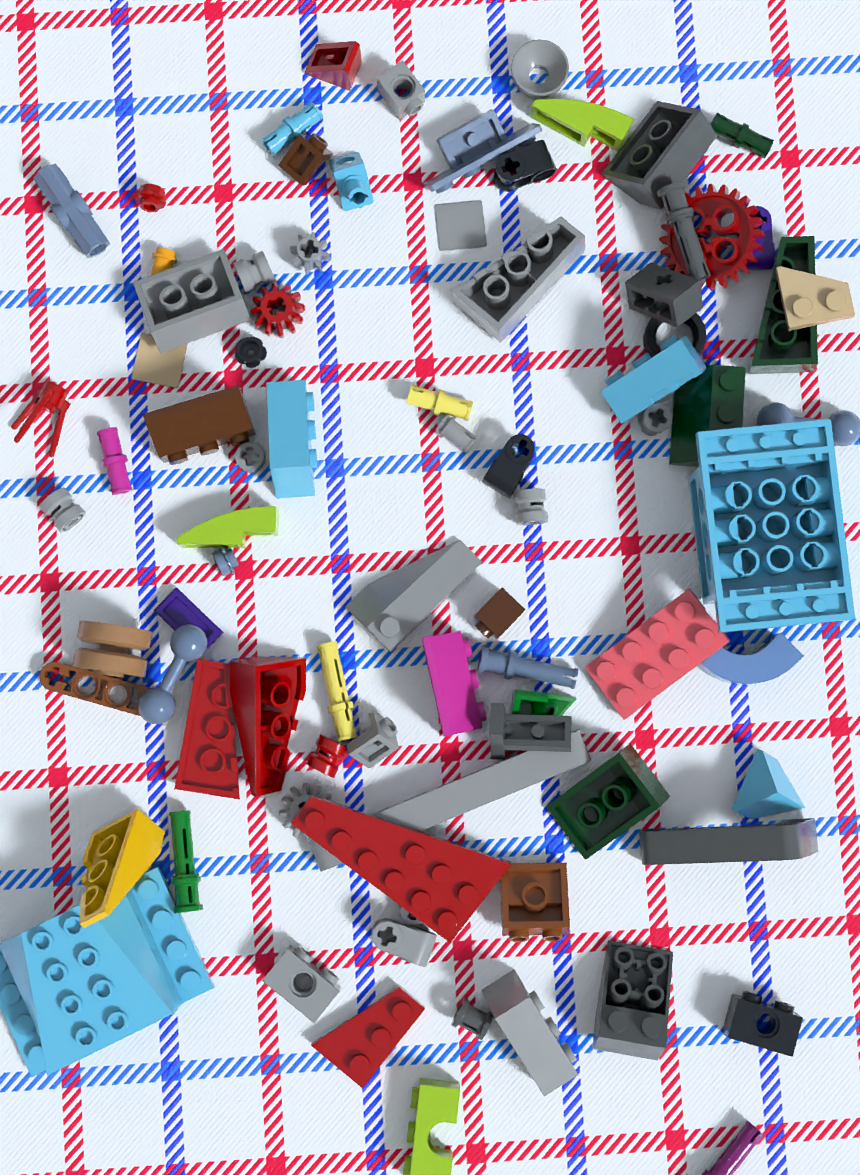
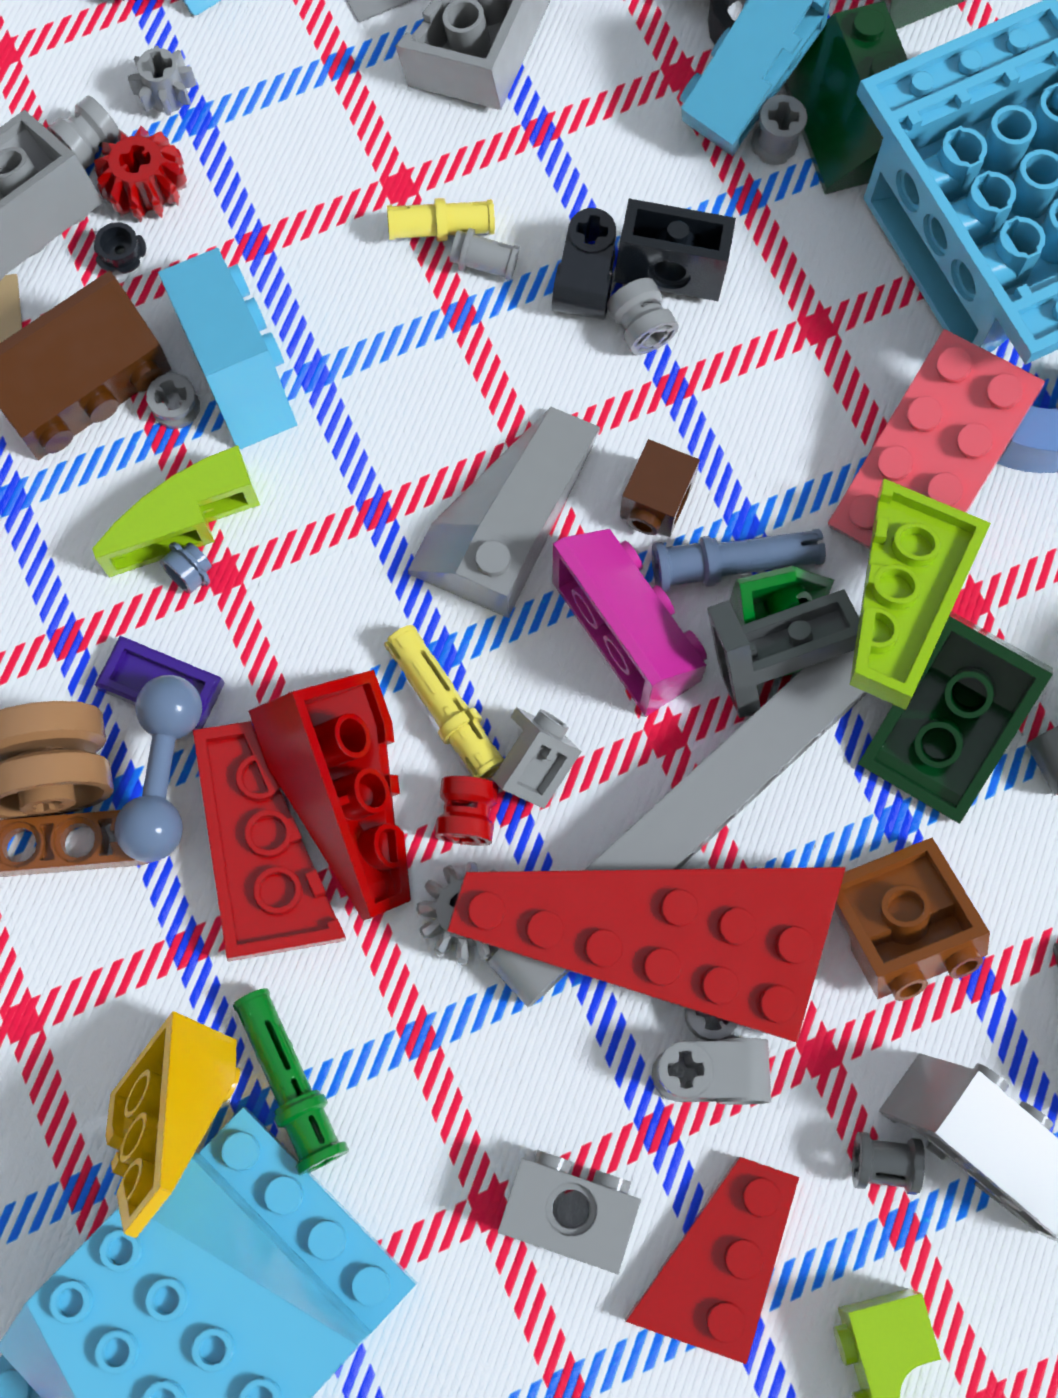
camera: 15 degrees left, 10 degrees down
none -> black brick [614,198,736,301]
none -> lime wing [849,478,991,710]

